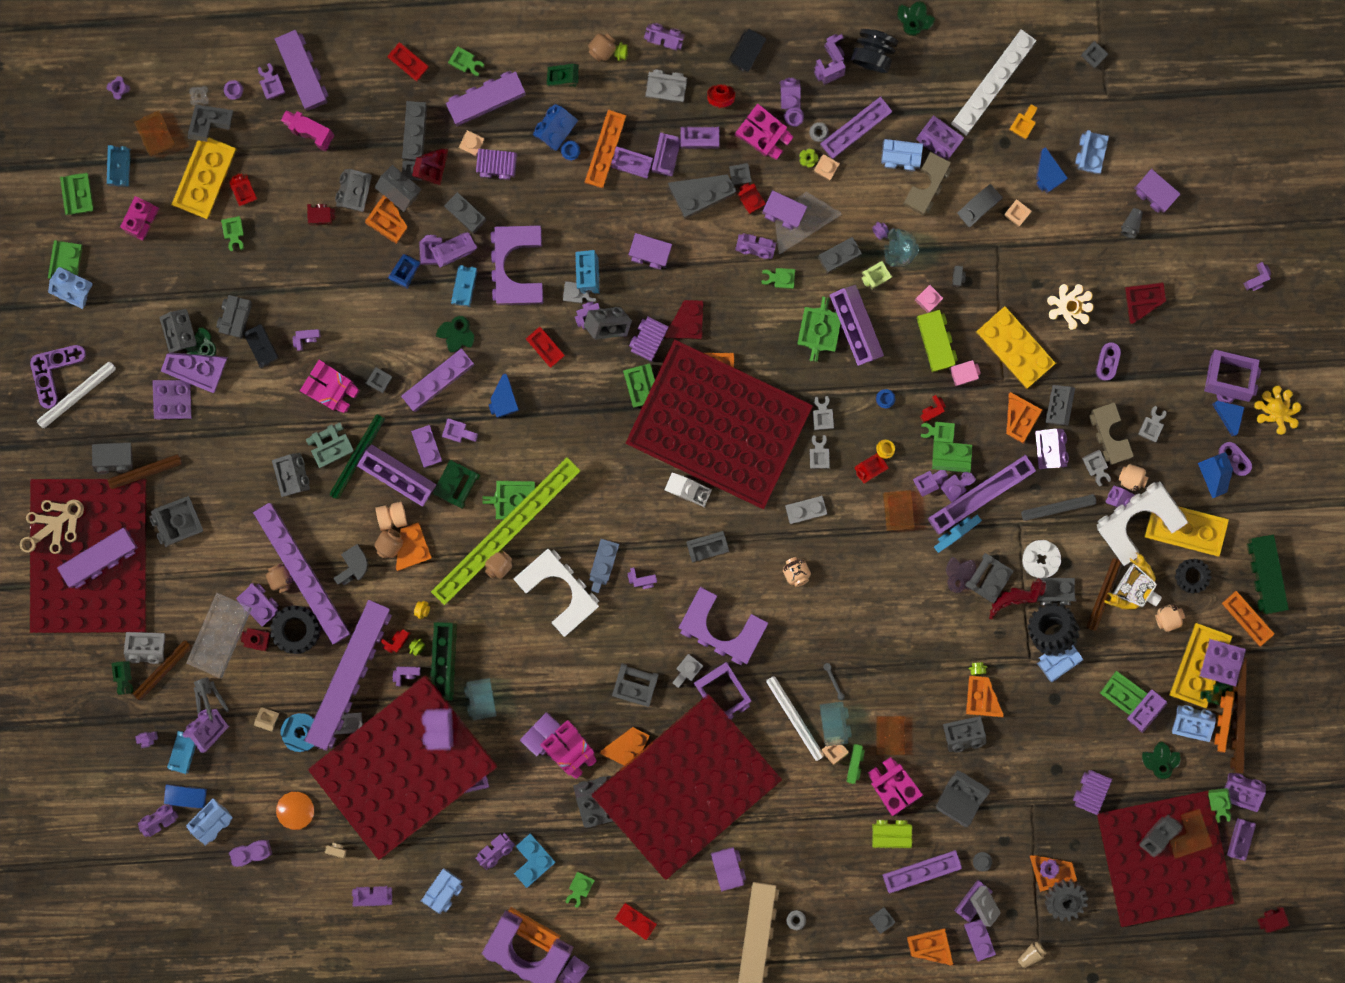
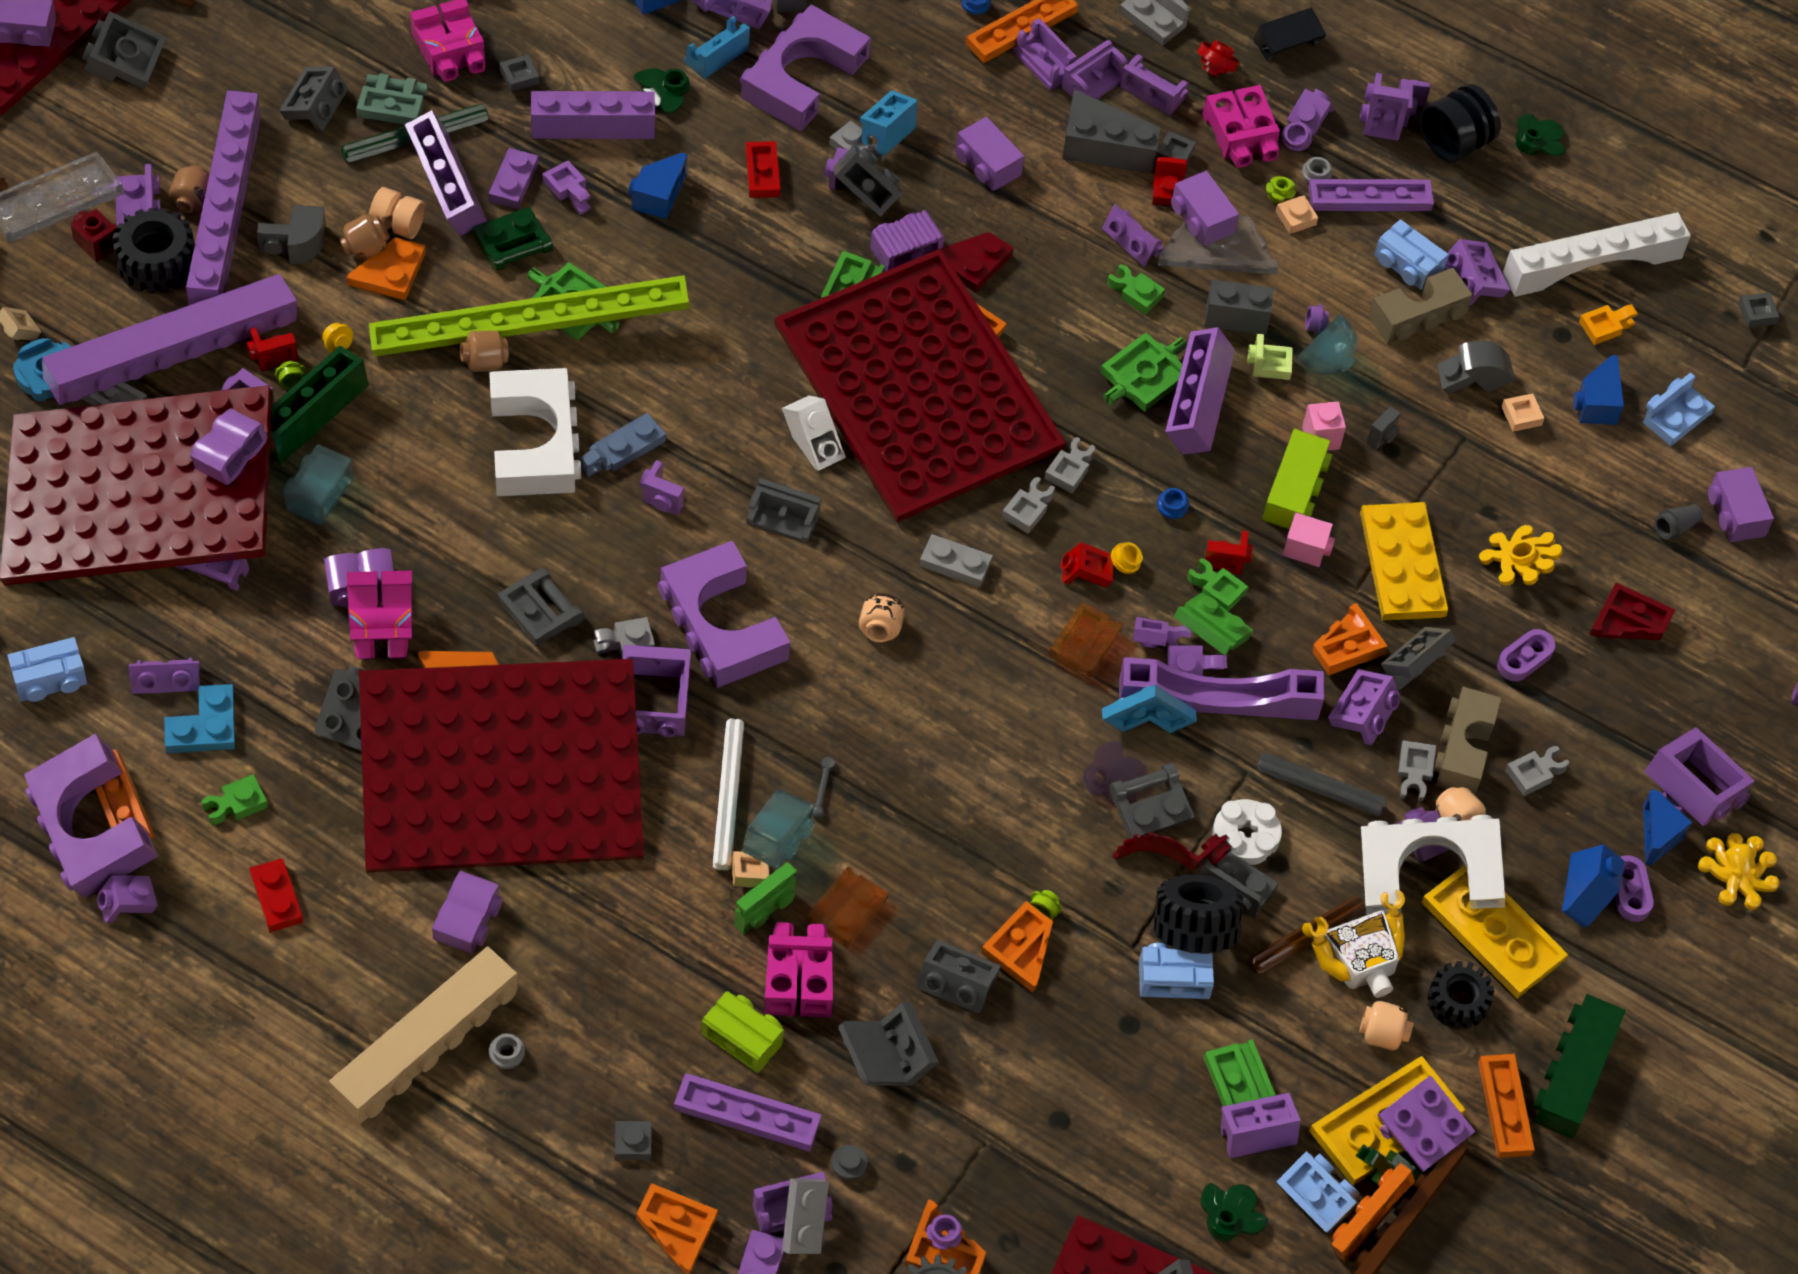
camera: 30 degrees right, 30 degrees down
medium lavender brick [1073,770,1112,815] -> none

